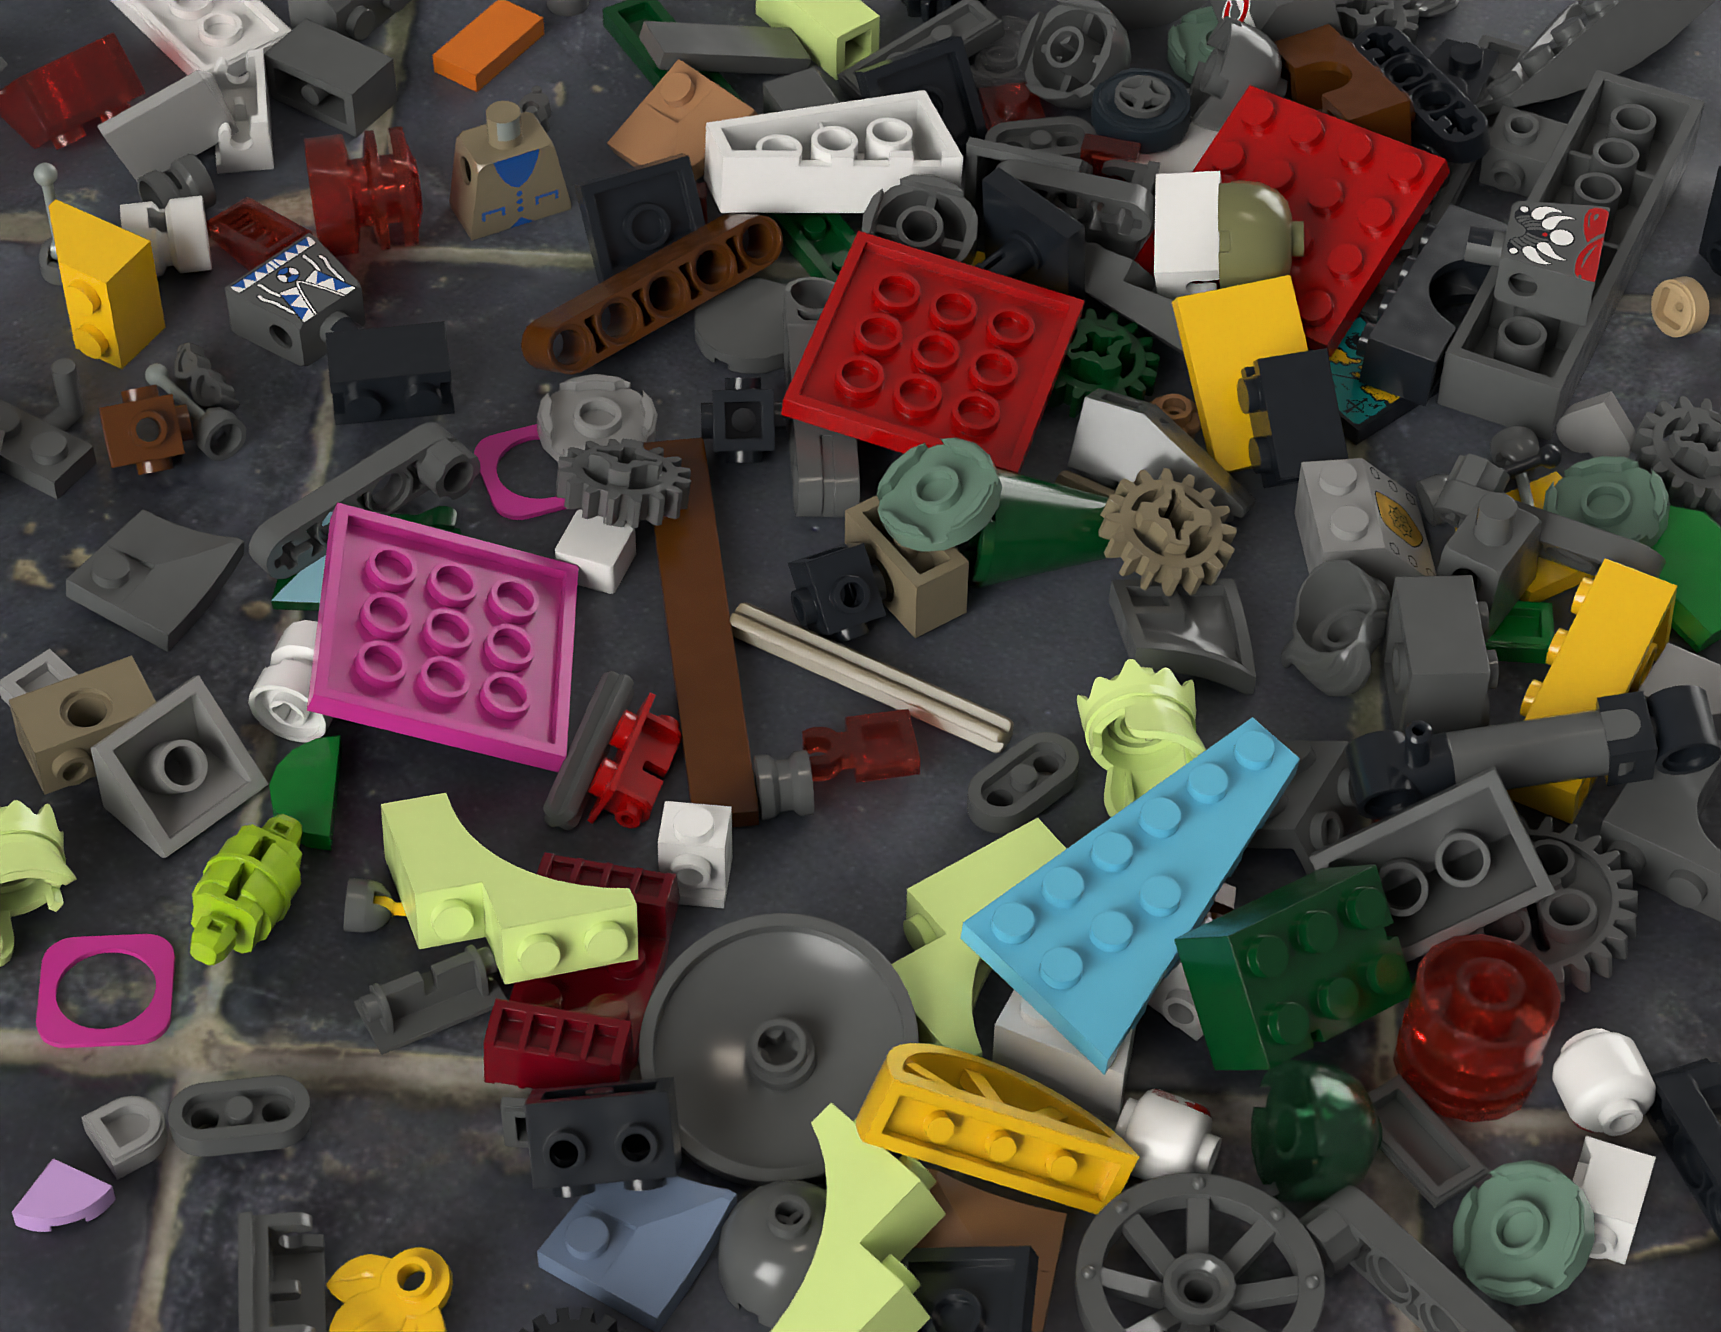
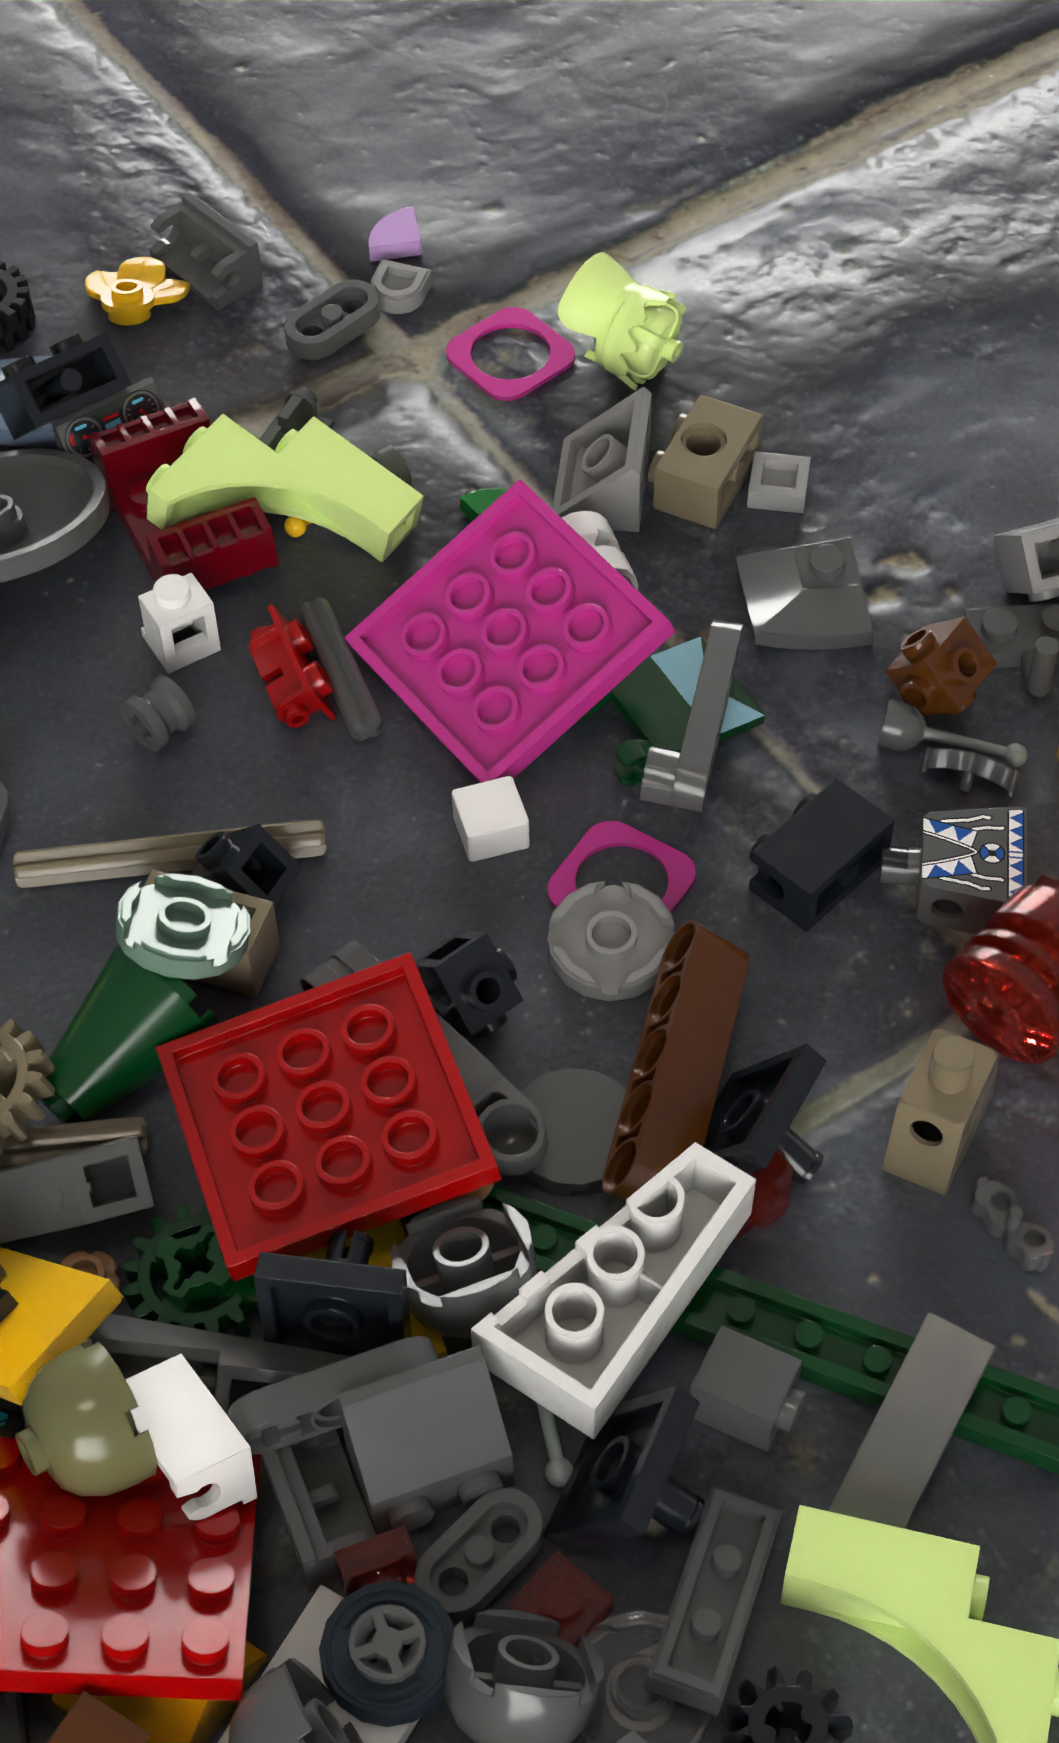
camera: 145 degrees right, 5 degrees up
lime piece [190,814,302,966] -> none
dark grey gear [556,439,691,528] -> none
medium nougat plate [607,59,758,180] -> none
reddish brown tile [644,437,759,828] -> none
clear red plate [802,709,920,783] -> none

